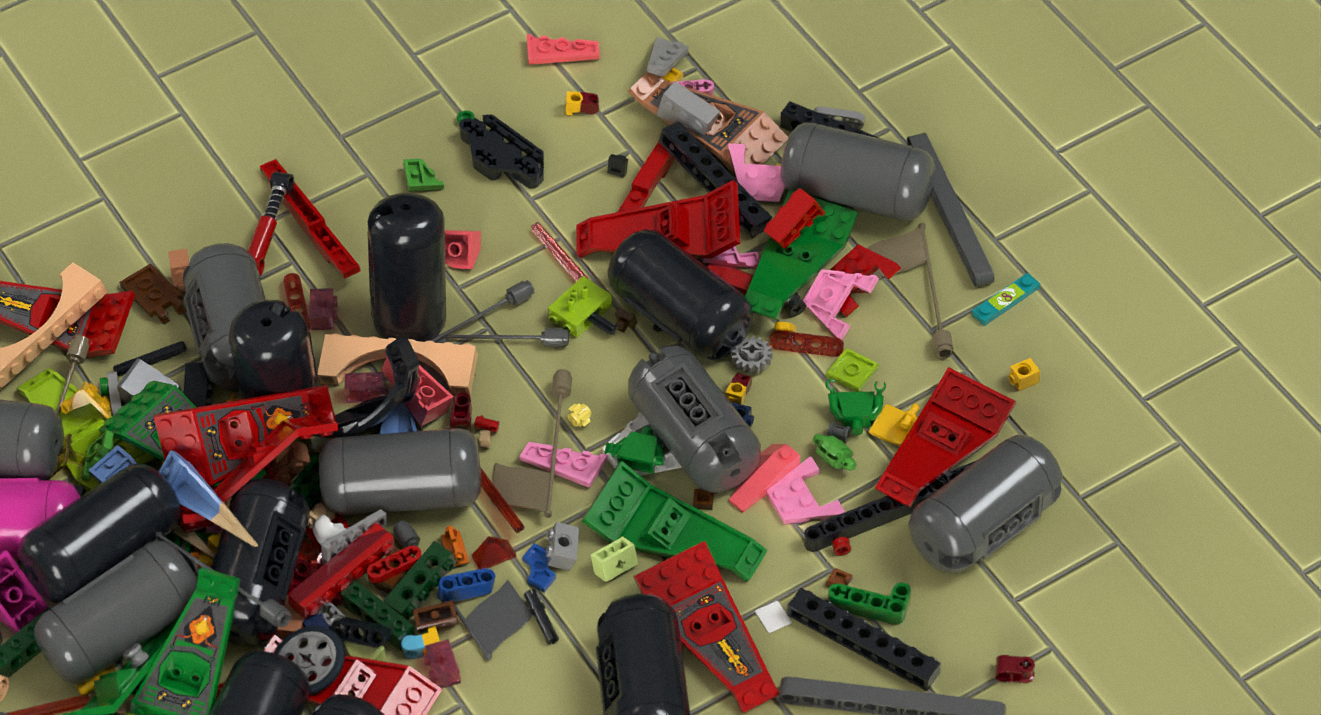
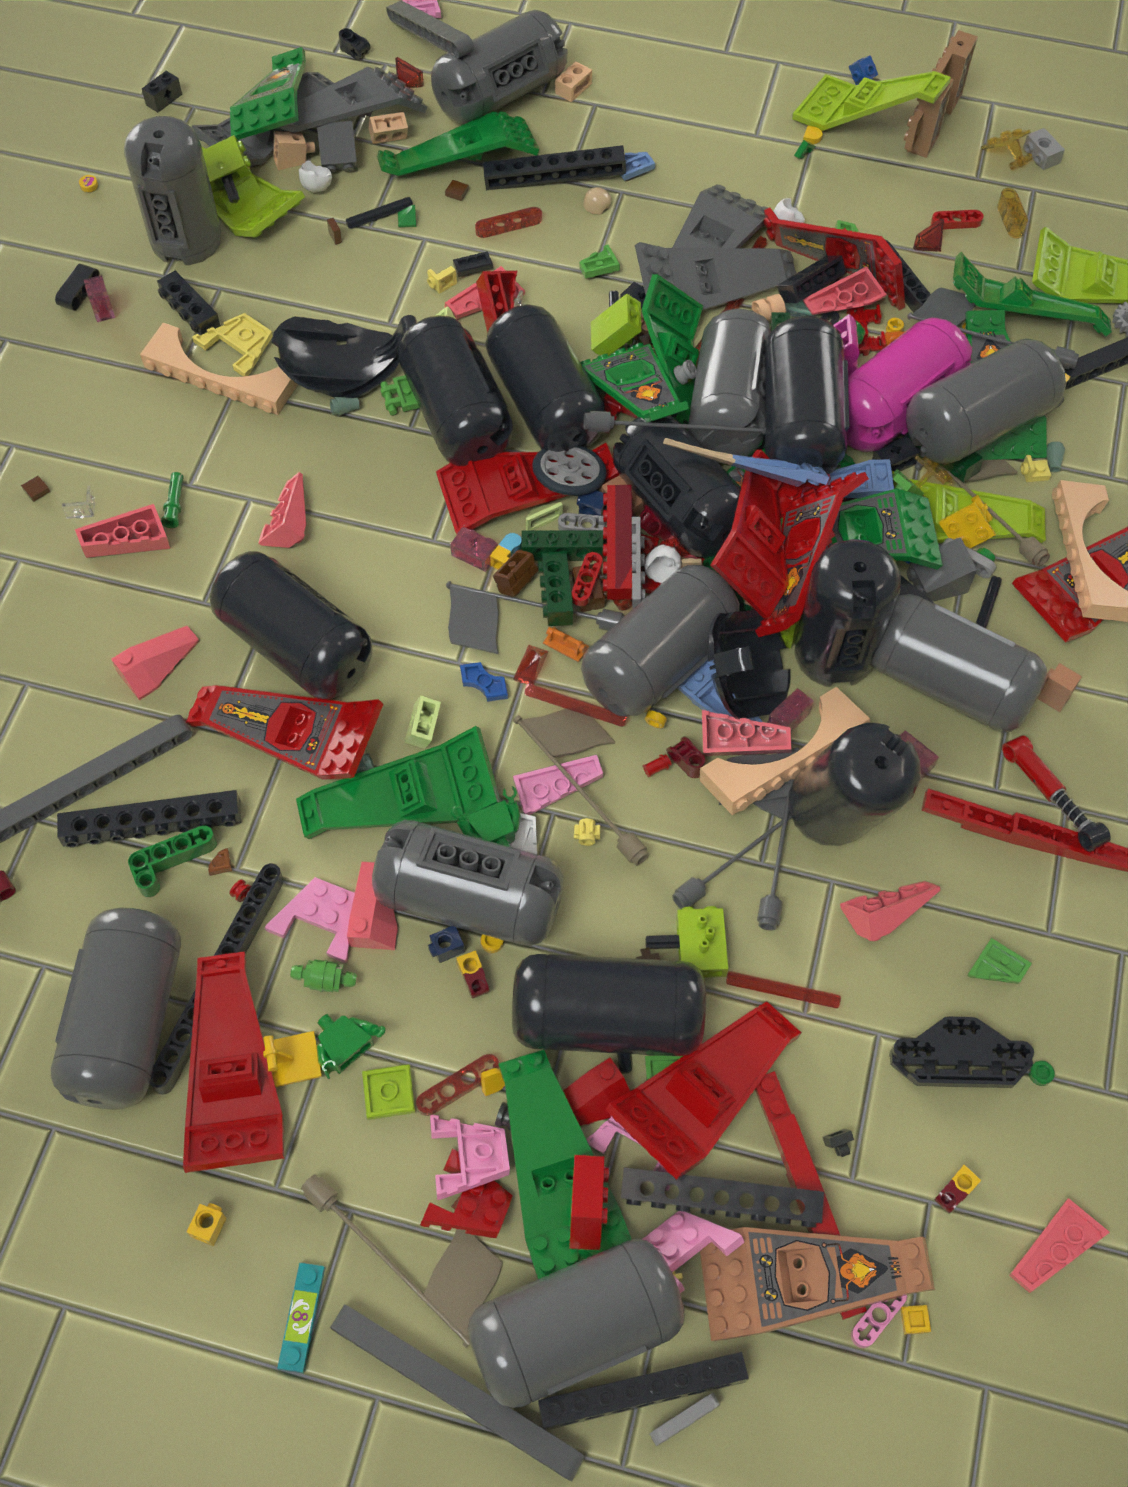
camera: 135 degrees right, 10 degrees up
reddish brown tile [119,263,186,325] -> none
clear red beam [284,273,311,332] -> none
black beam [330,617,392,648] -> none
blue beam [437,568,496,602] -> none
tan axle [479,430,491,448] -> none
black pin [524,589,559,645] -> none
light grey brick [545,522,579,571] -> none
light grey wing [647,37,689,77] -> none
light grey wedge [656,81,720,135] -> none
light grey gear [731,336,773,374] -> none
white sticker [755,601,792,633] -> none
dark grey bush [827,421,851,443] -> none

